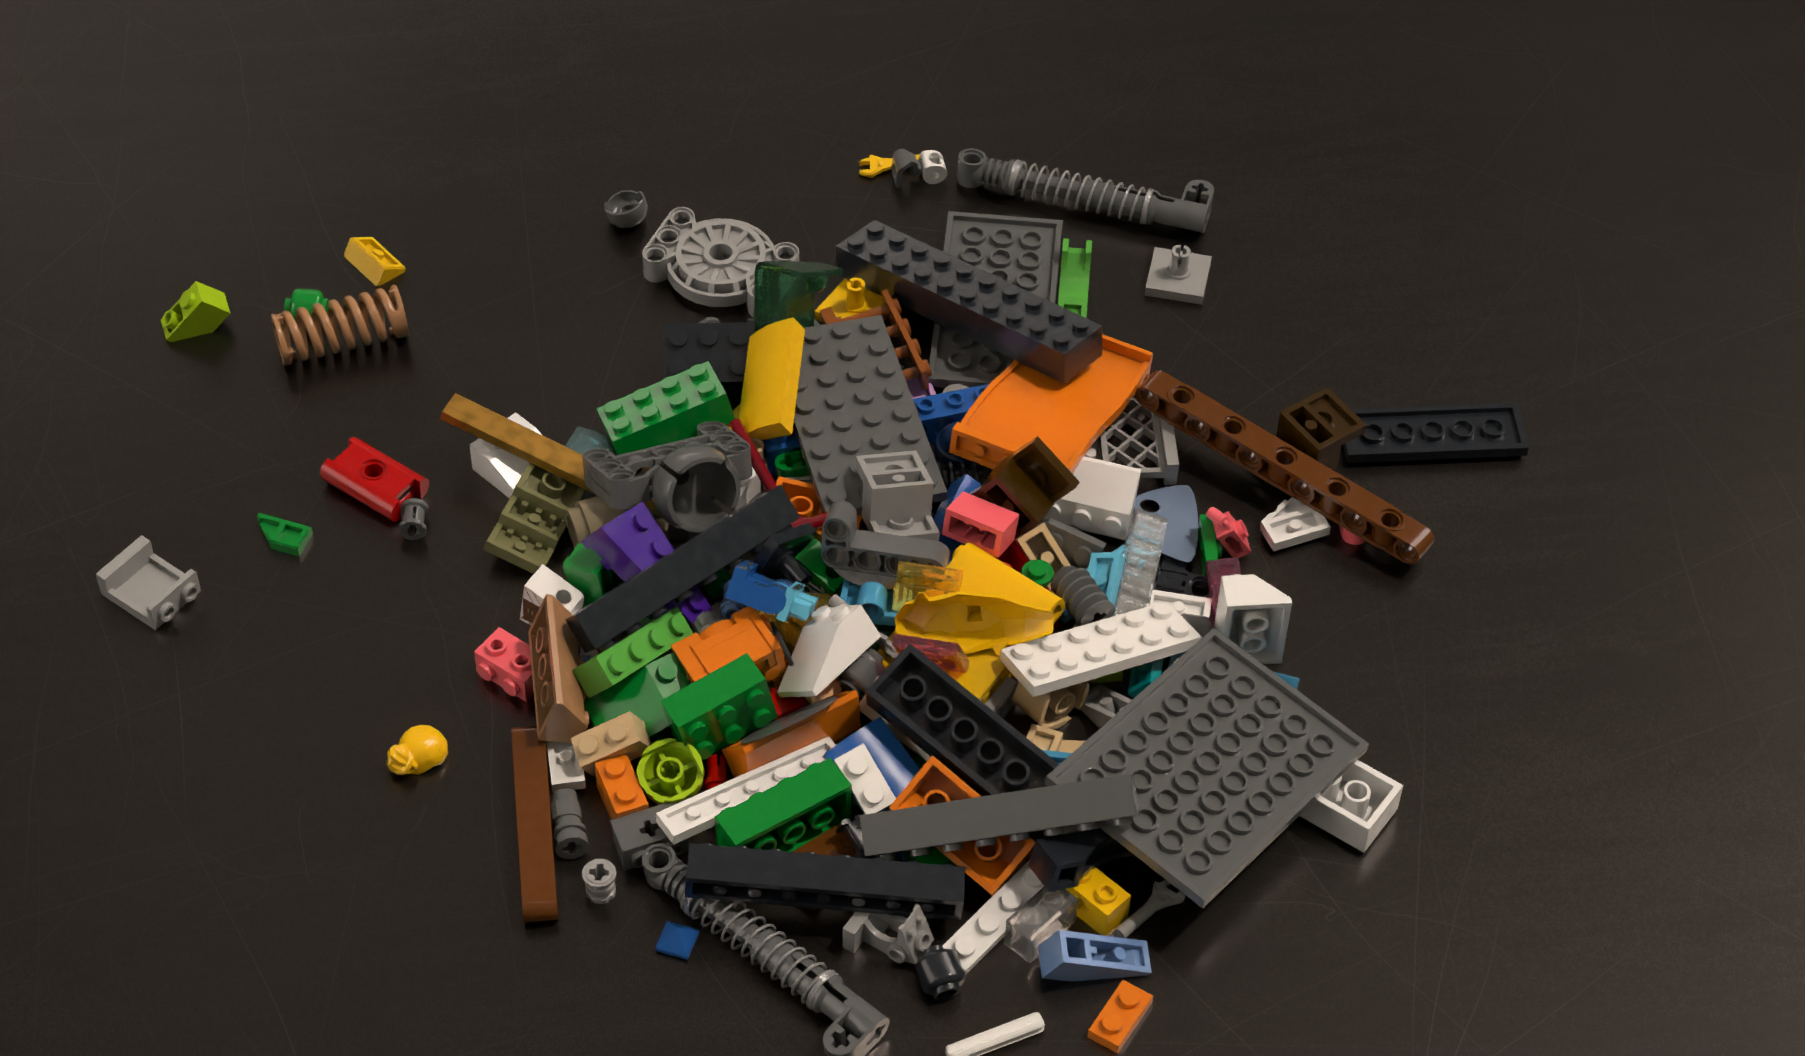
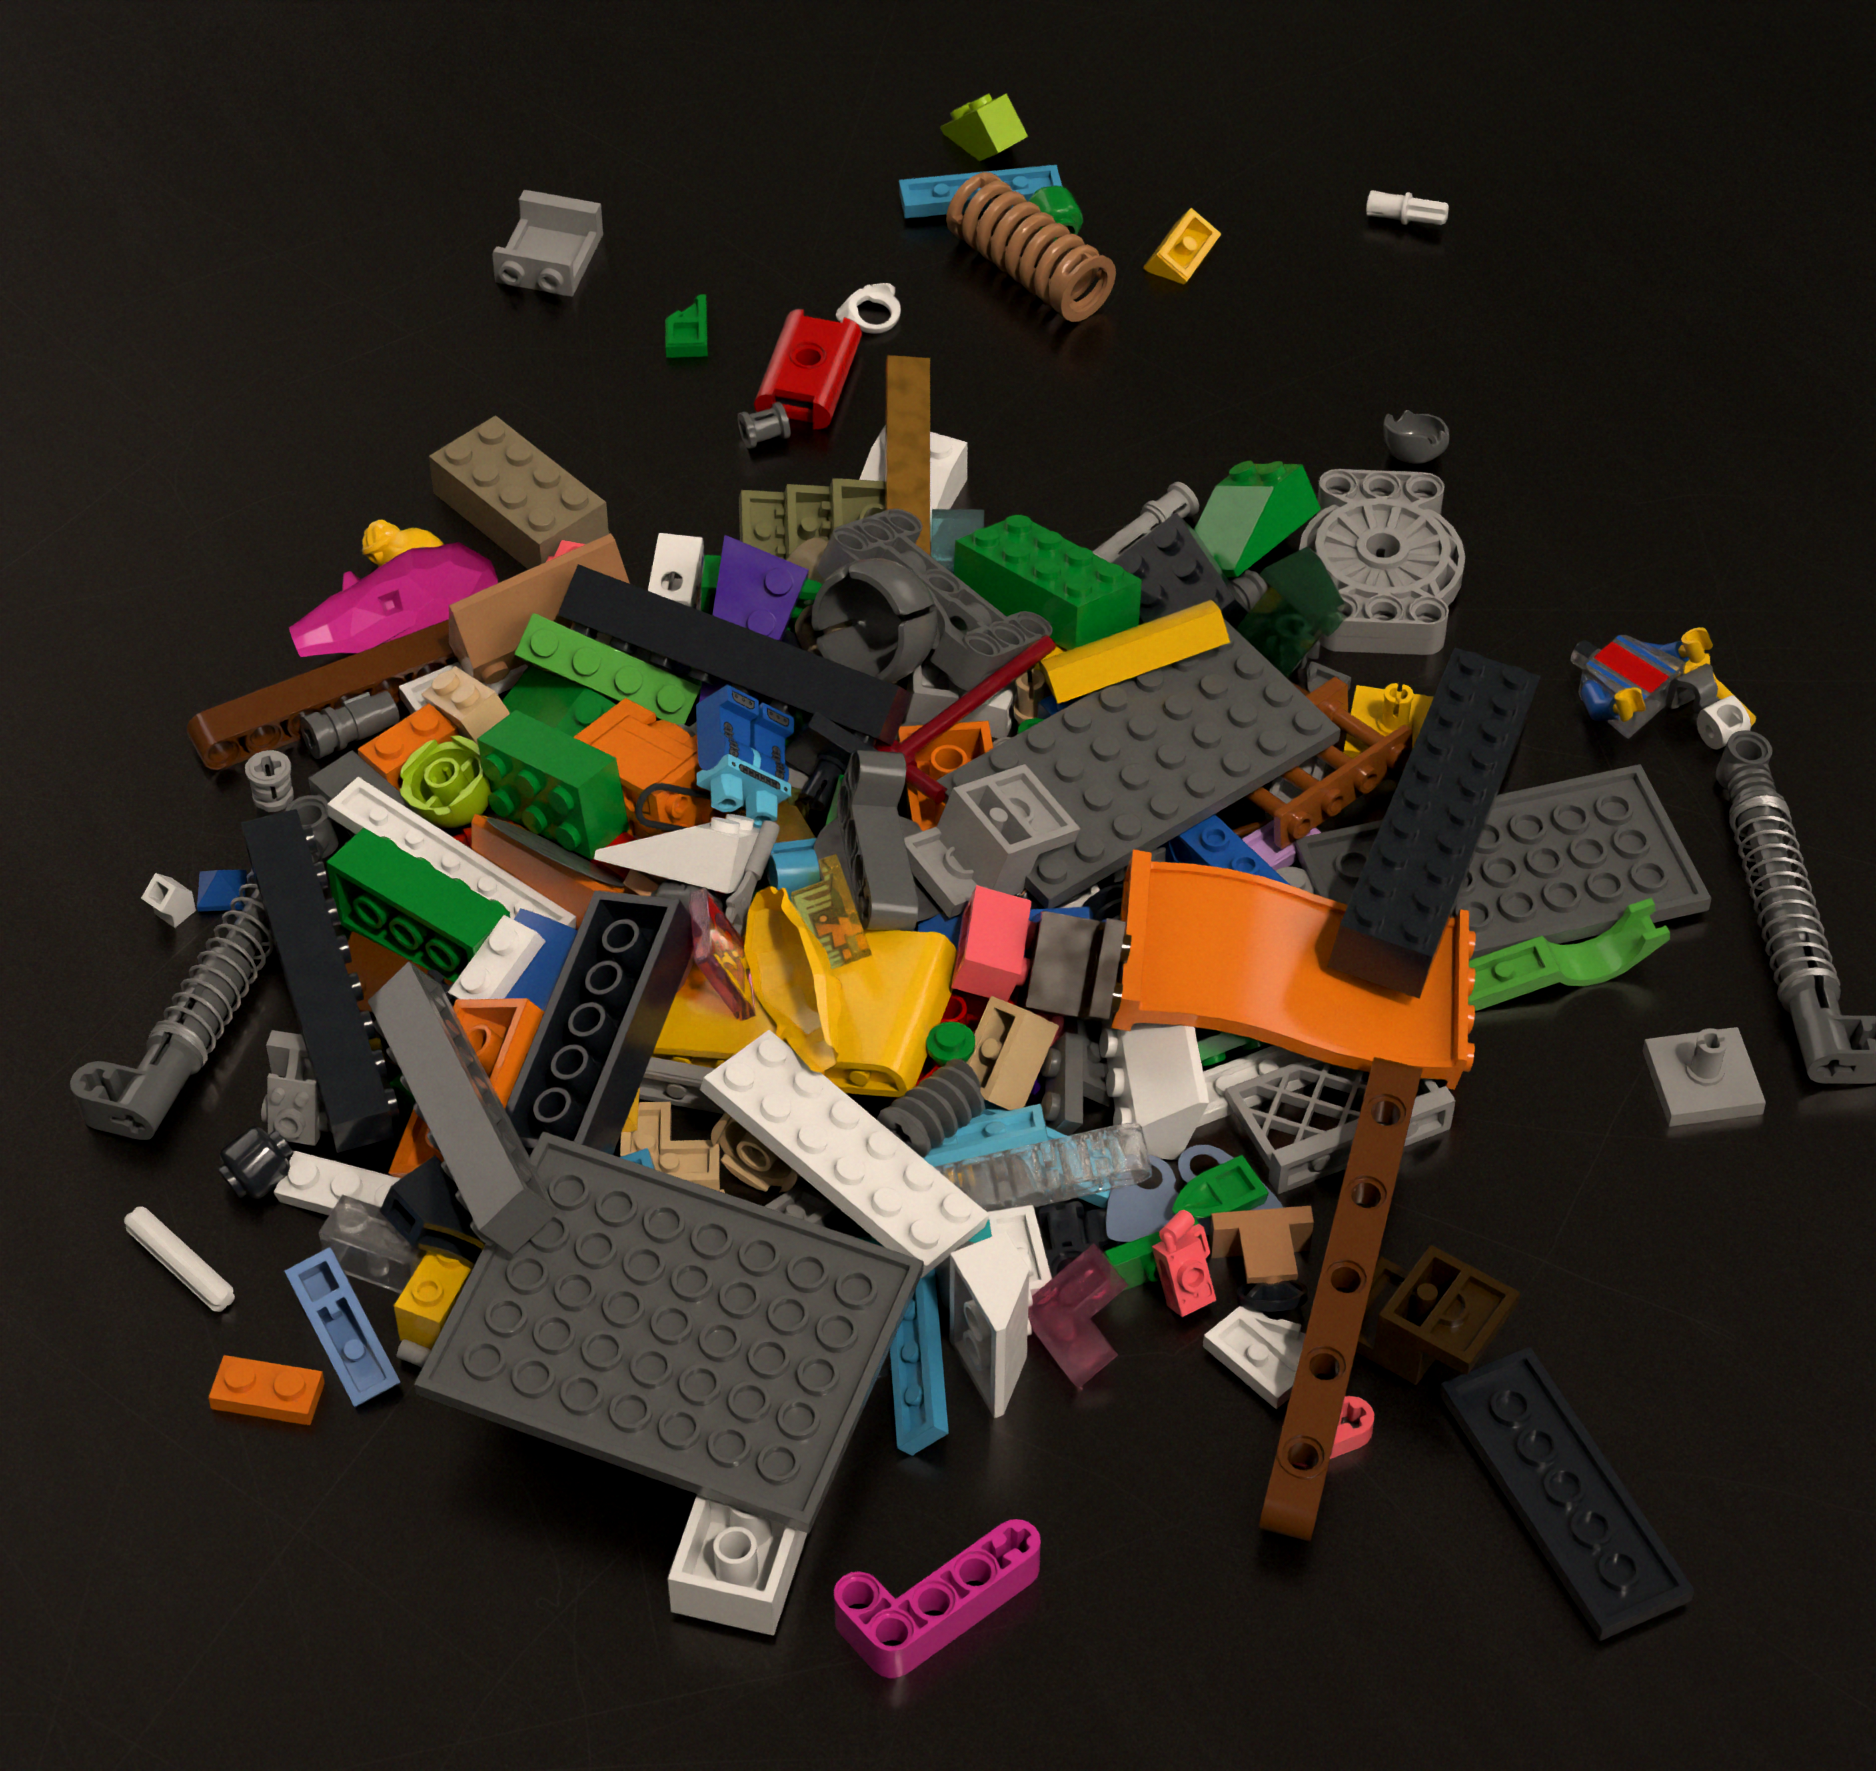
camera: 70 degrees right, 0 degrees up
none -> white piece [141,873,196,928]
none -> dark pink piece [289,542,498,657]
none -> dark tan brick [429,415,609,570]
none -> dark pink beam [834,1519,1041,1678]
none -> white piece [836,283,901,334]
none -> dark azure plate [899,165,1062,218]
none -> light grey pin [1092,482,1199,563]
none -> green plate [1172,1155,1269,1218]
none -> green slope [1194,461,1321,577]
none -> medium nougat piece [1209,1206,1314,1312]
none -> white axle [1367,190,1449,225]
none -> torso [1570,627,1713,739]

